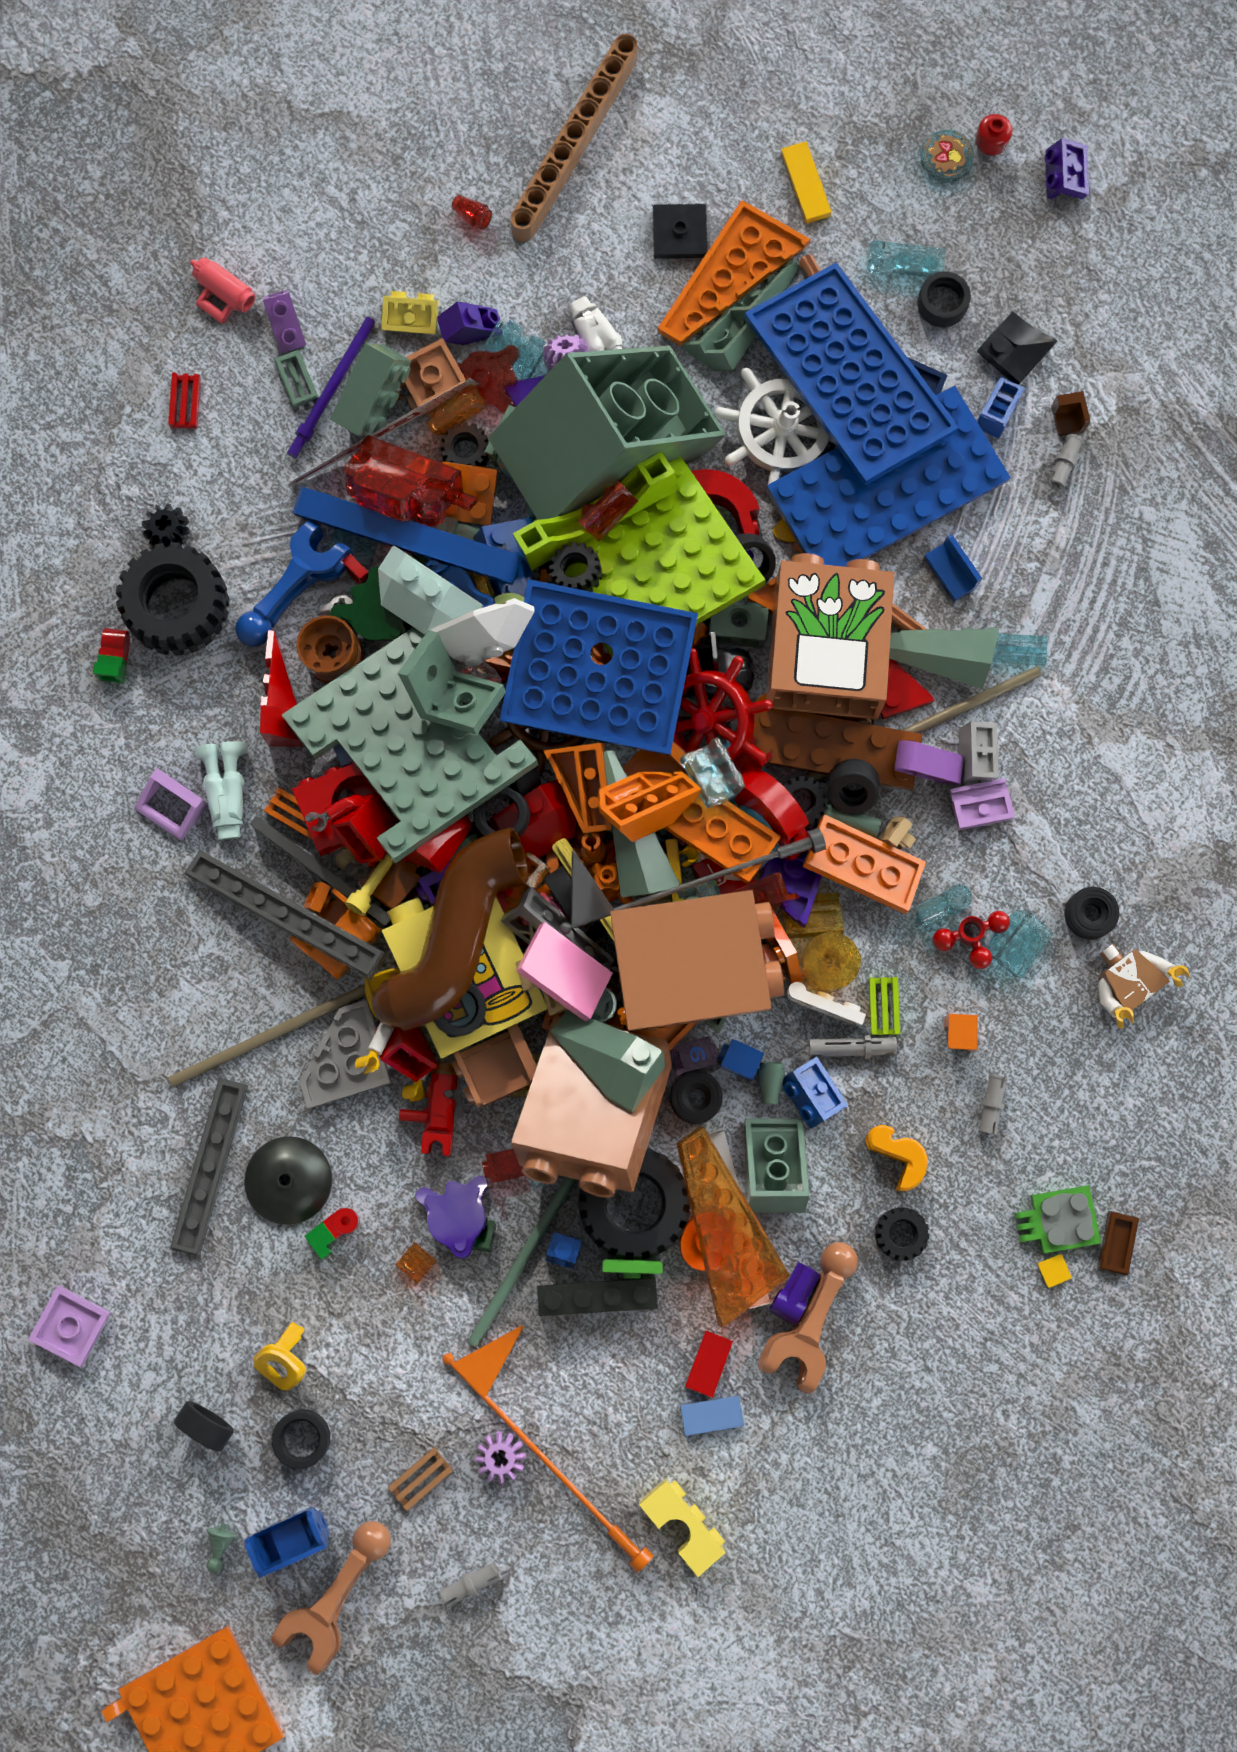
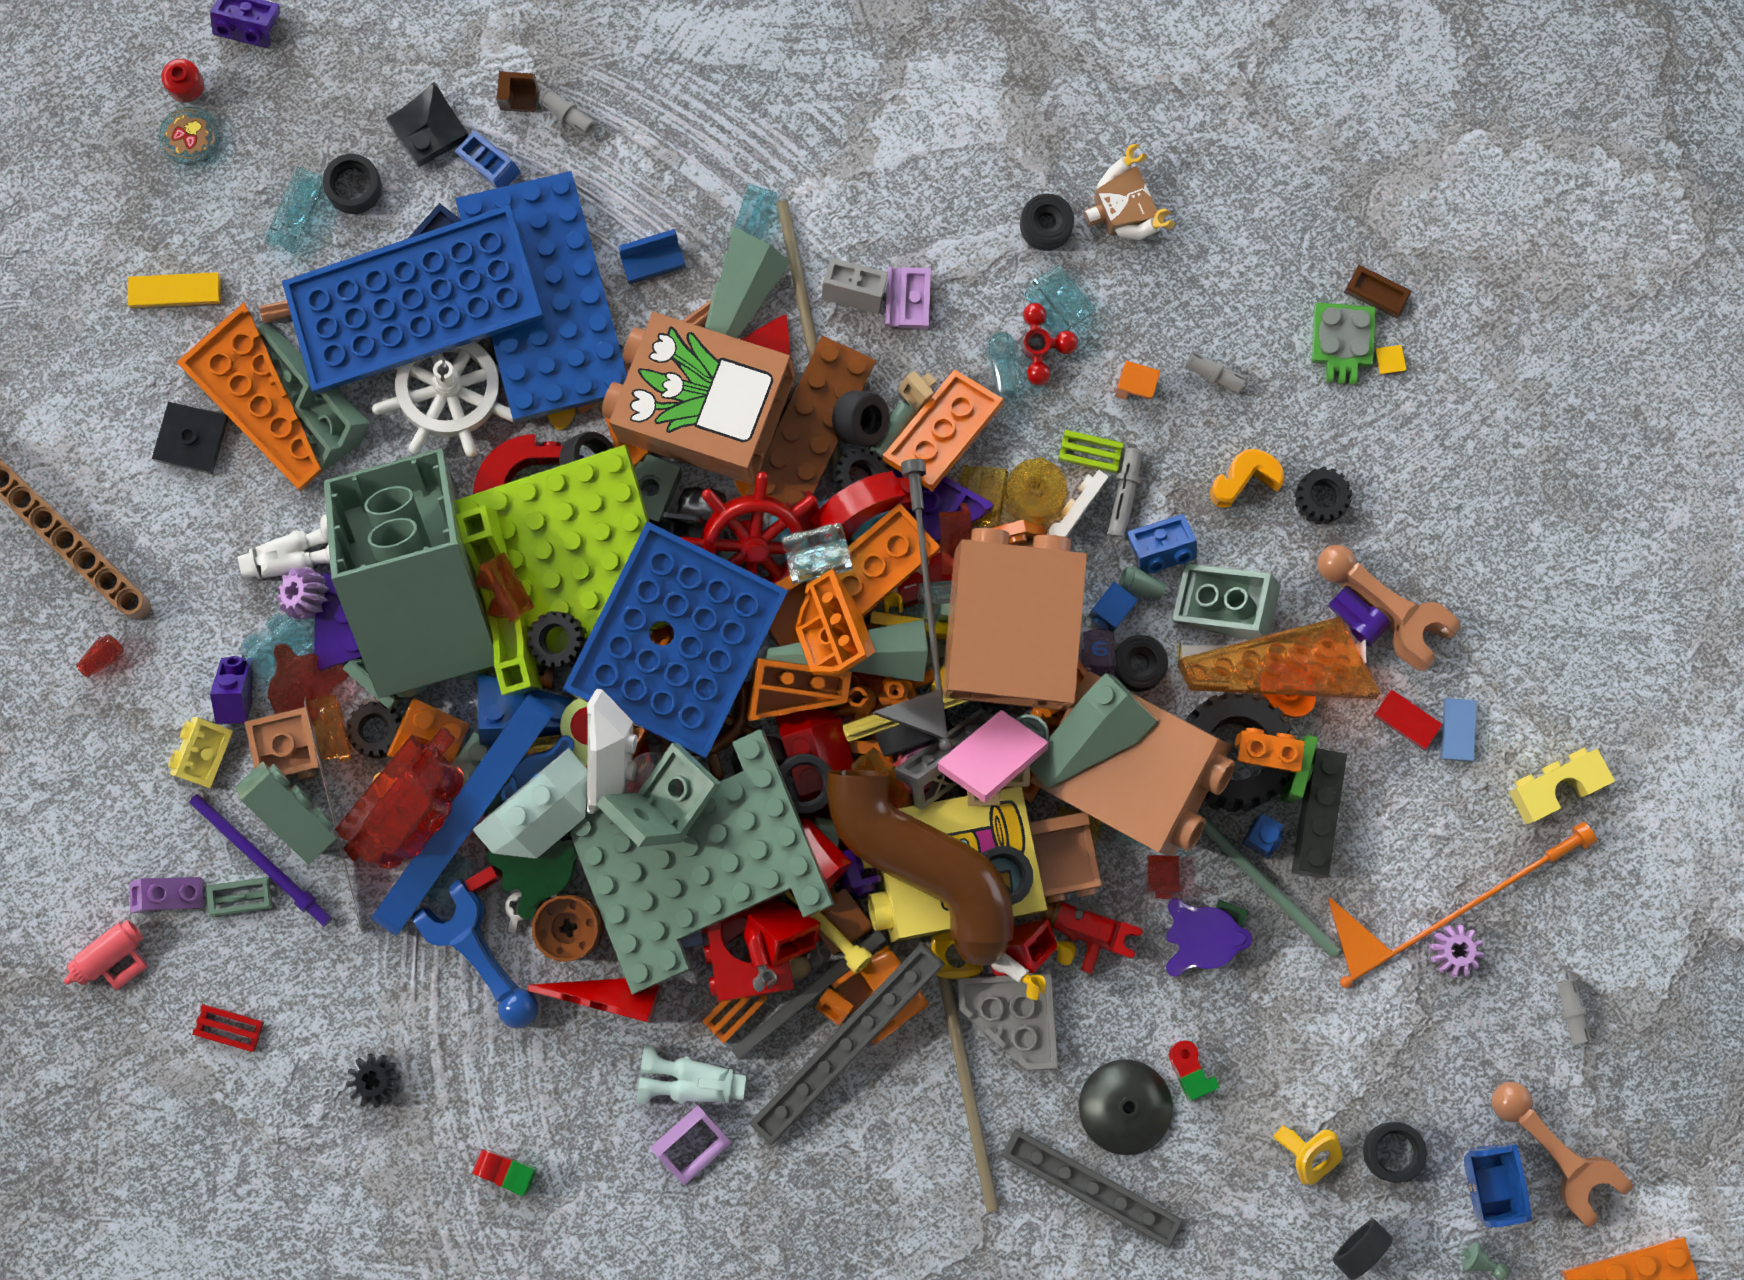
camera: 80 degrees left, 0 degrees up
black tyre [116,542,230,656] -> none
medium nougat tile [388,1446,453,1511] -> none
clear orange tile [395,1242,437,1284] -> none
medium lavender beam [894,740,965,785] -> none
none -> orange bracket [1234,728,1305,772]

